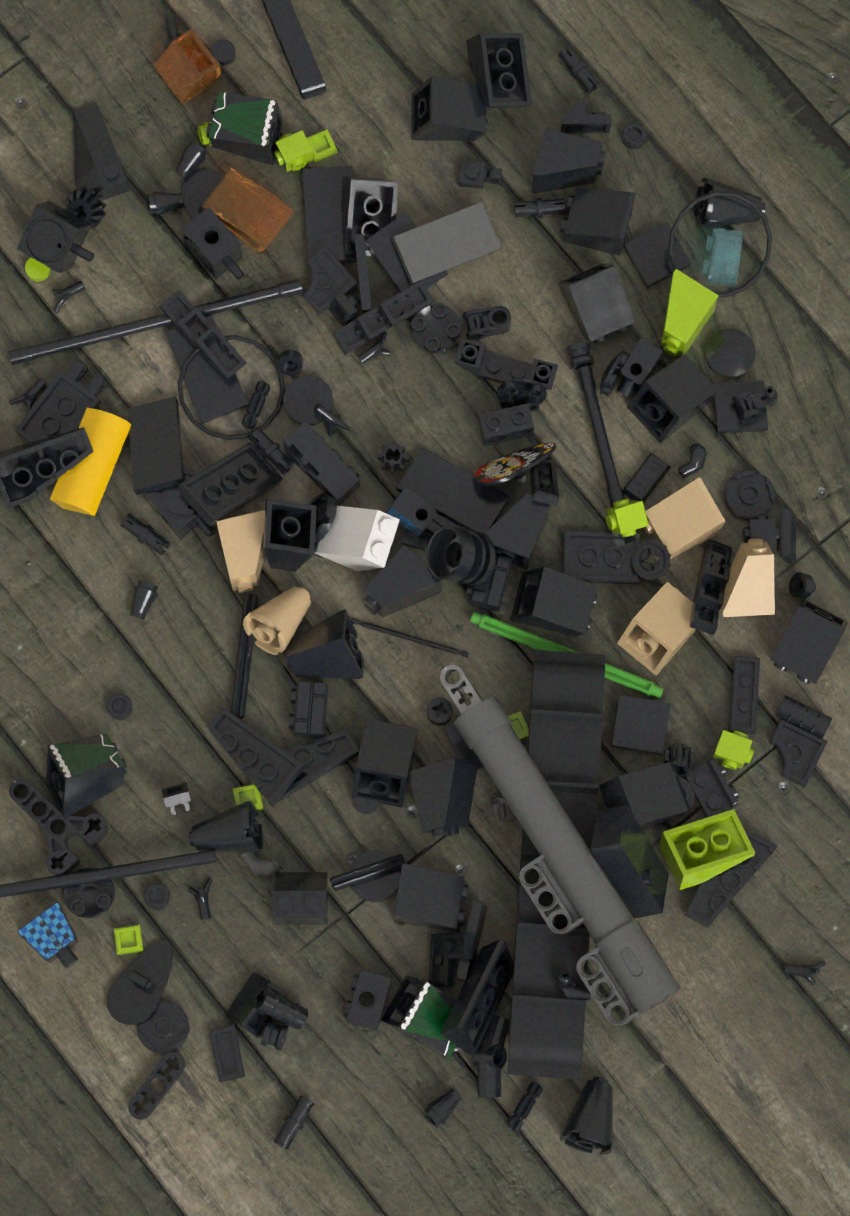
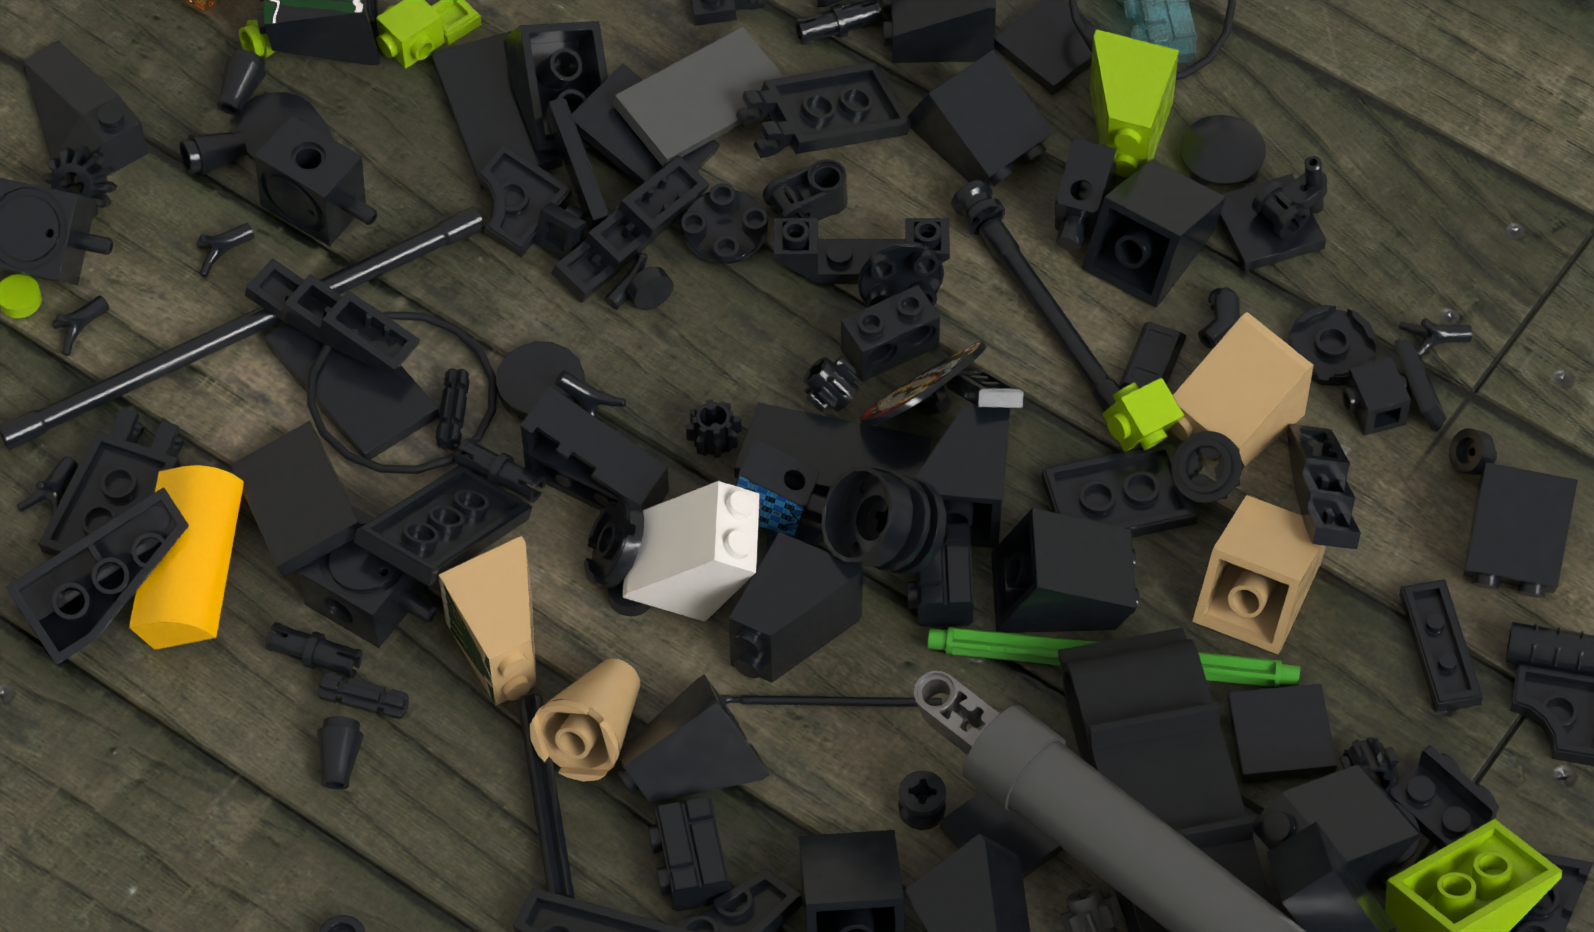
camera: 15 degrees left, 20 degrees down
clear orange slope [201,168,295,254] -> none
black slope [263,498,317,572] -> none
black tile [277,350,303,376] -> none
black dish [600,350,630,397] -> none
lime brick [713,730,755,770] -> none
tan slope [720,539,775,617] -> none
none -> black bar [196,223,254,277]
none -> black axle [318,673,409,719]
none -> black tile [628,267,673,310]
none -> black tile [736,62,912,158]
none -> black gear [804,356,858,412]
none -> black bar [1399,318,1472,356]

